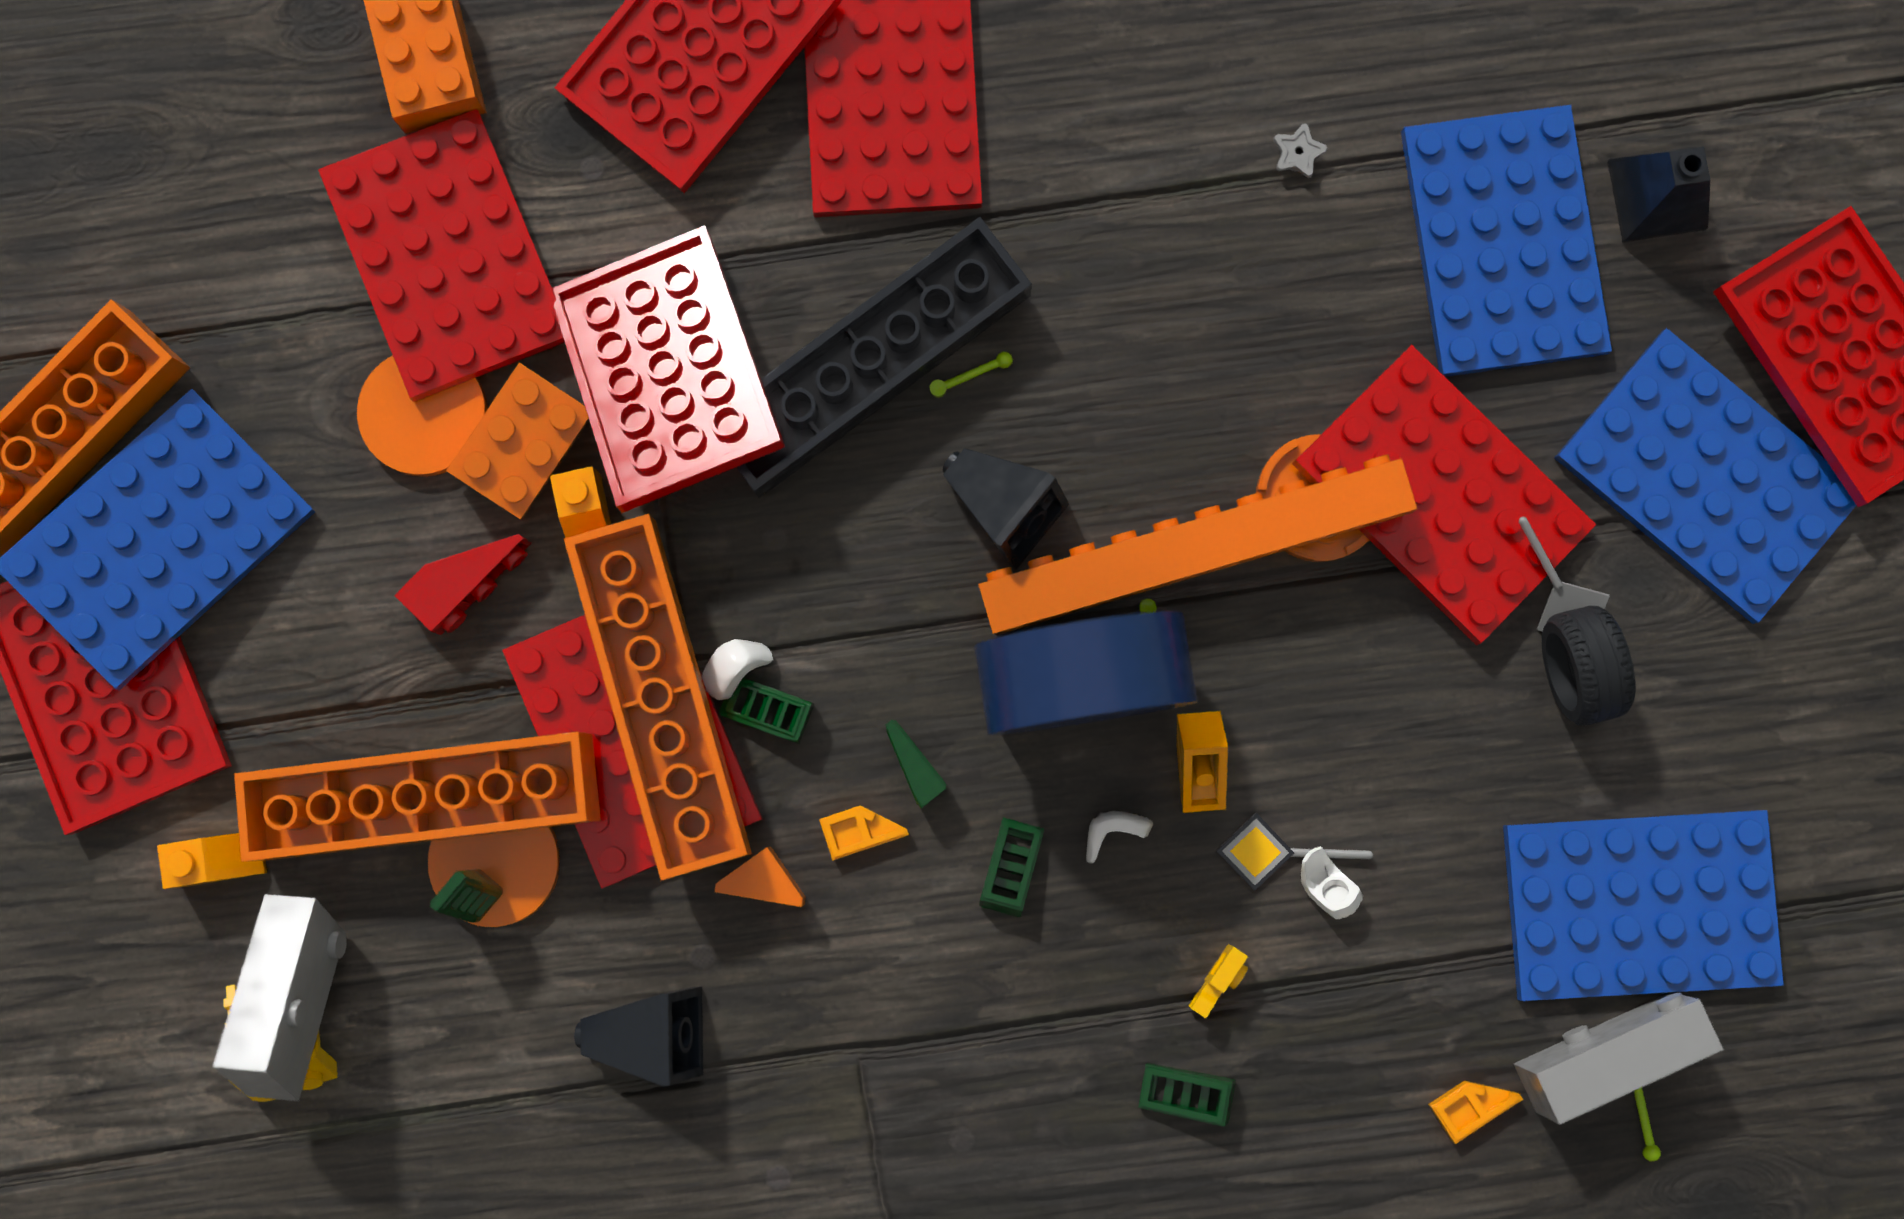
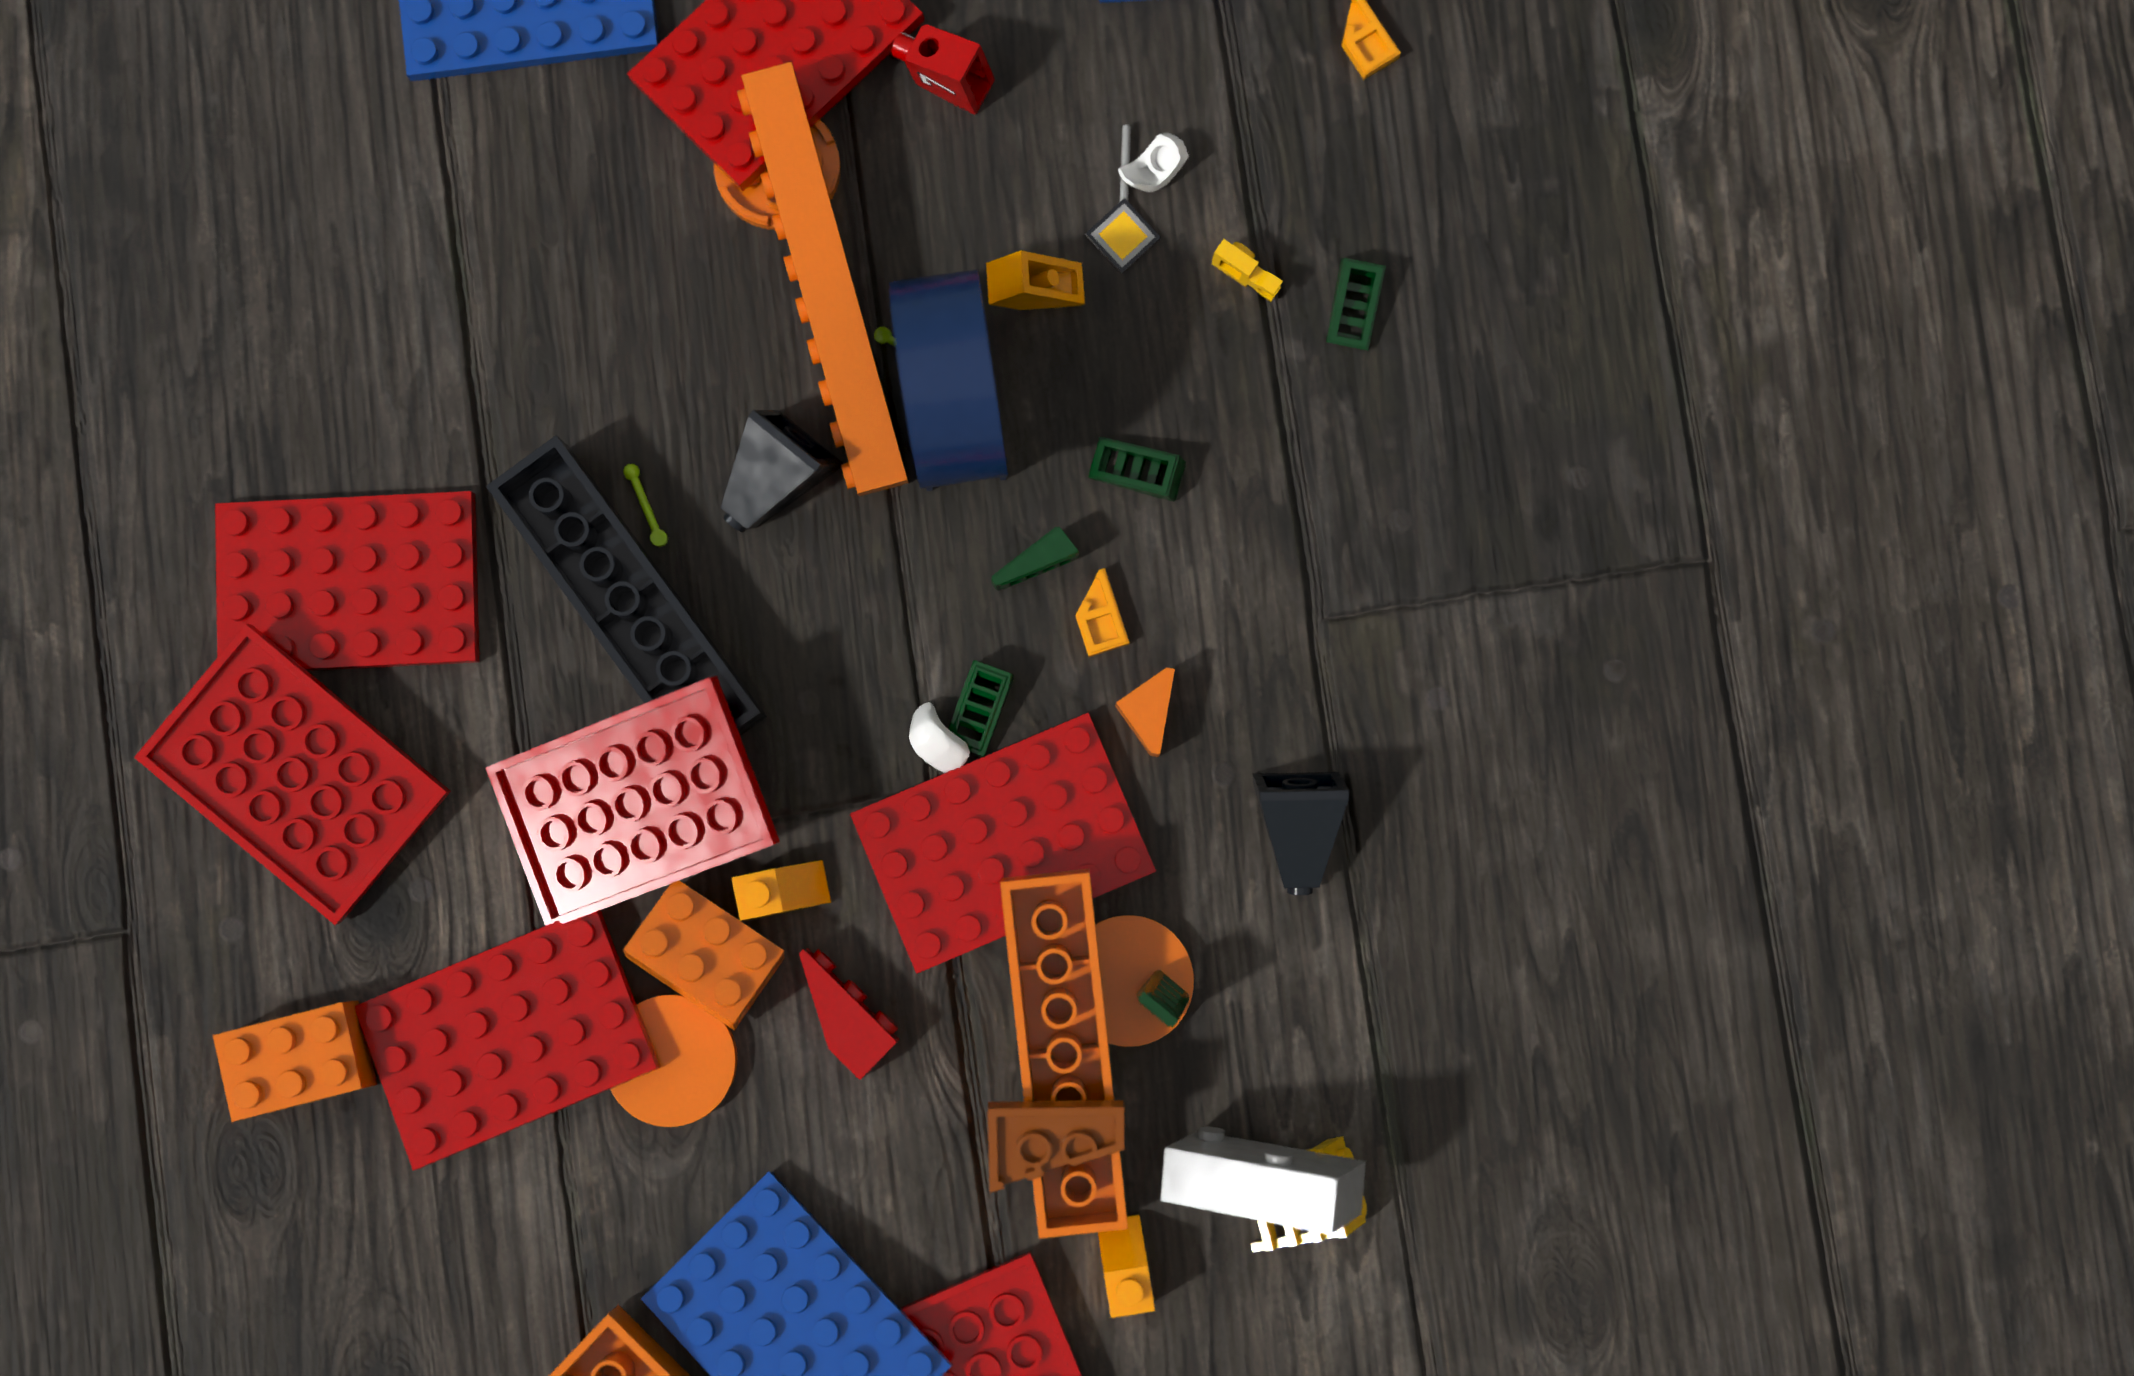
camera: 90 degrees left, 0 degrees up
orange brick [564,514,752,880] -> none
white hair [1086,811,1153,863] -> none
light grey plate [1273,124,1327,178] -> none
none -> red torso [892,24,995,115]
none -> dark orange wing [988,1100,1124,1193]

